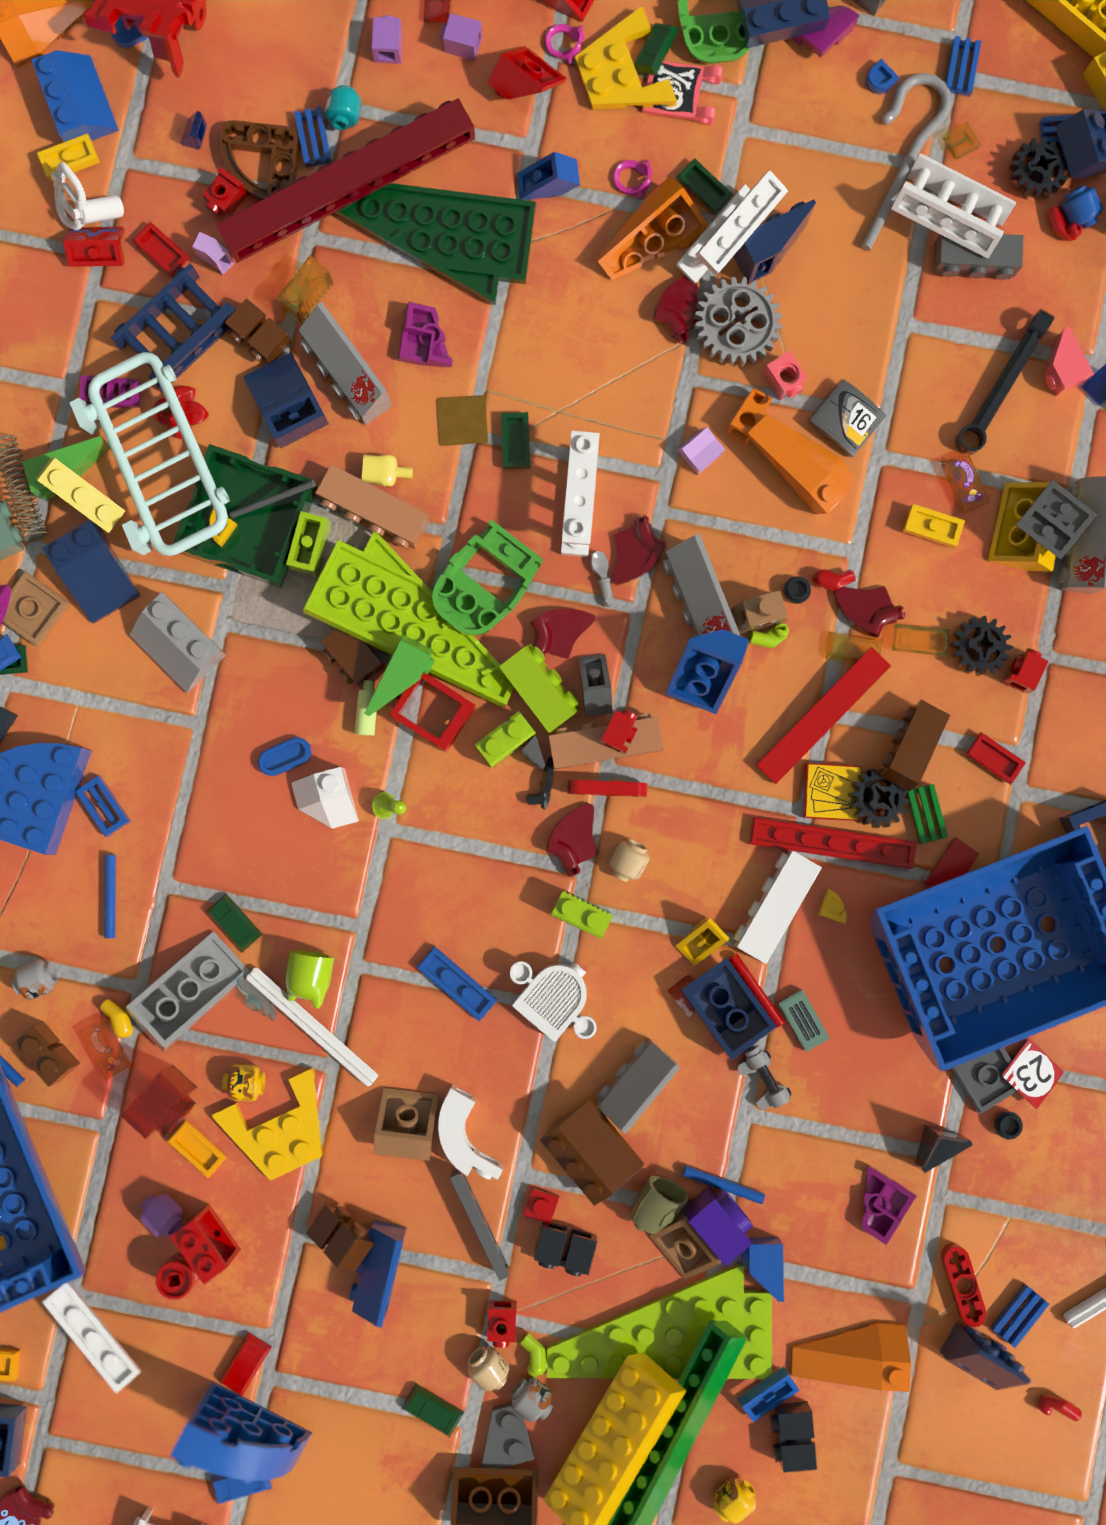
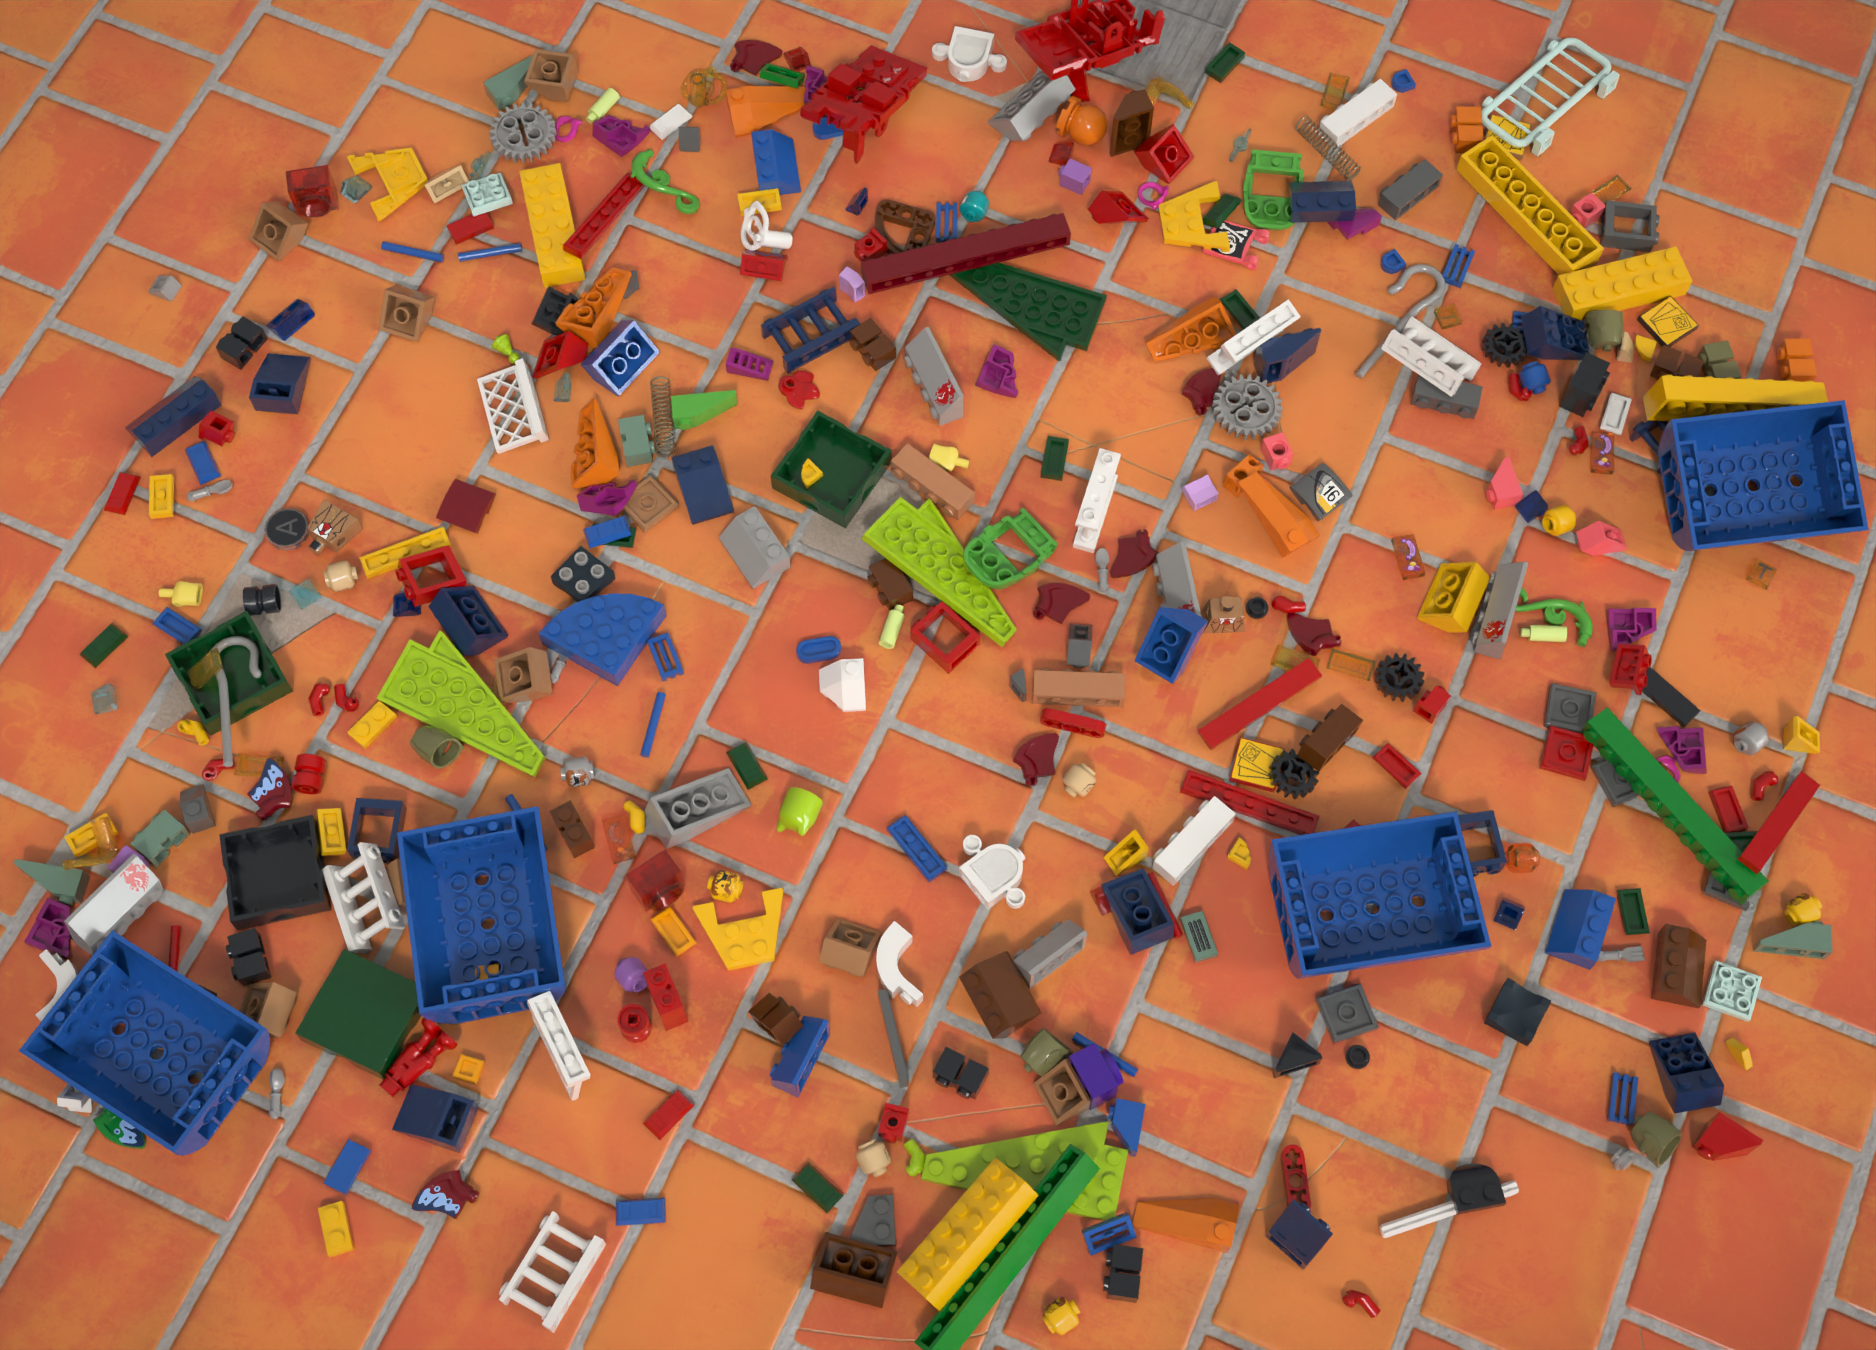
camera: 20 degrees right, 20 degrees down
light yellow brick [35,457,125,533] -> none
light aqua bar [69,352,230,556] -> none
red tile [132,221,190,277] -> none
blue brick [170,1381,312,1483] -> none
dark grey axle [230,480,316,518] -> none
clear light blue piece [237,977,276,1021] -> none
dark blue slope [243,352,329,448] -> none
white axle [246,968,378,1087] -> none
clear yellow brick [276,256,334,323] -> none
lime brick [286,511,332,577] -> none
bright green slope [364,635,435,716] -> none
medium lavender brick [372,15,403,64] -> none
lime piece [372,792,406,819] -> none
pearl gold sticker [437,395,488,446] -> none
lime brick [475,711,536,768] -> none
lime brick [499,644,580,733] -> none
light grey head [510,1377,553,1422] -> none
blue slope [516,151,580,200] -> none
red plate [524,1186,559,1225] -> none
black bar [526,757,553,810] -> none
lime brick [551,890,612,939] -> none
red brick [600,709,638,755] -> none
dark pink piece [614,160,652,200] -> none
light grey piece [737,1045,792,1110] -> none
lime arm [748,623,789,648] -> none
magenta slope [862,1166,917,1245] -> none
yellow plate [903,504,965,548] -> none
green tile [906,784,948,844] -> none
black piece [955,308,1055,455] -> none
blue tile [990,1283,1050,1348] -> none
sticker [1002,1039,1064,1109] -> none
dark grey slope [1016,480,1098,559] -> none

